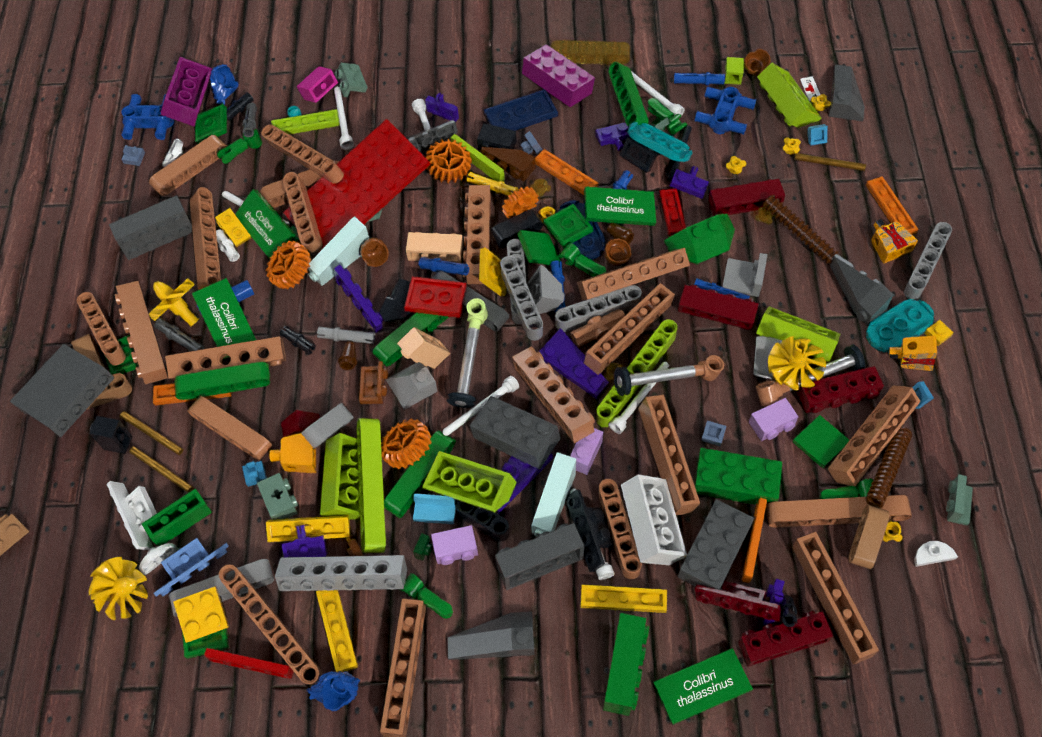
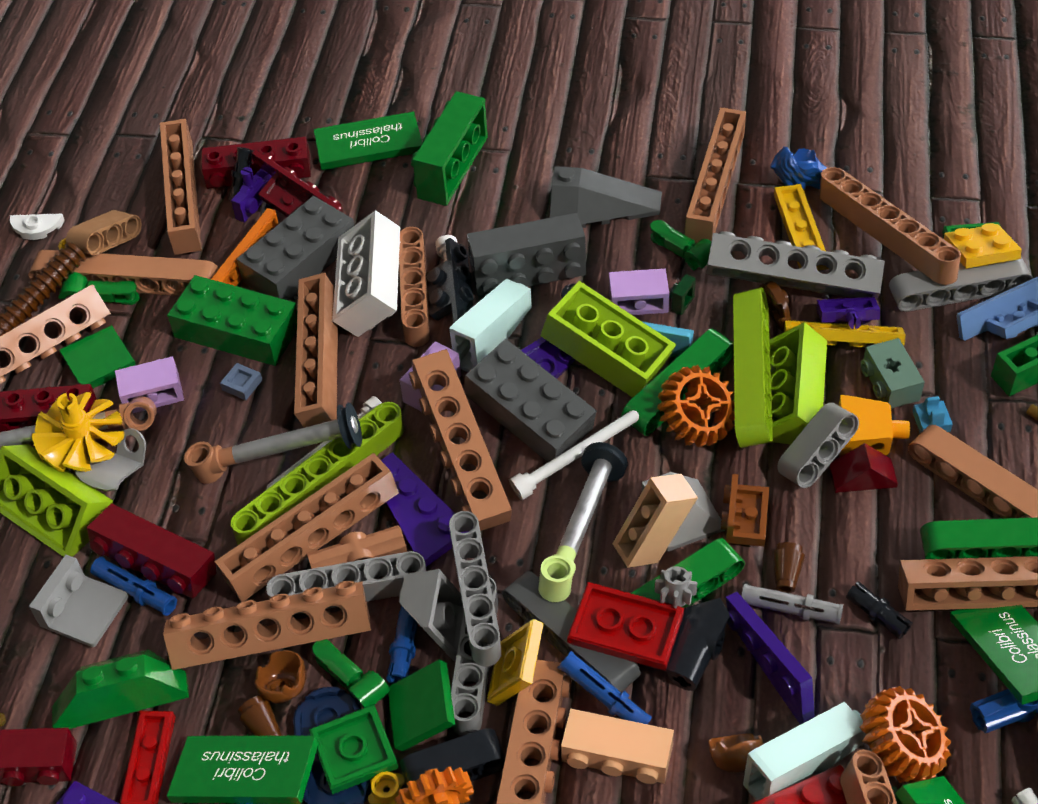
camera: 170 degrees left, 10 degrees down
red tile [204,648,294,679] -> none
yellow plate [581,585,667,613] -> none
none -> light grey gear [655,566,697,608]

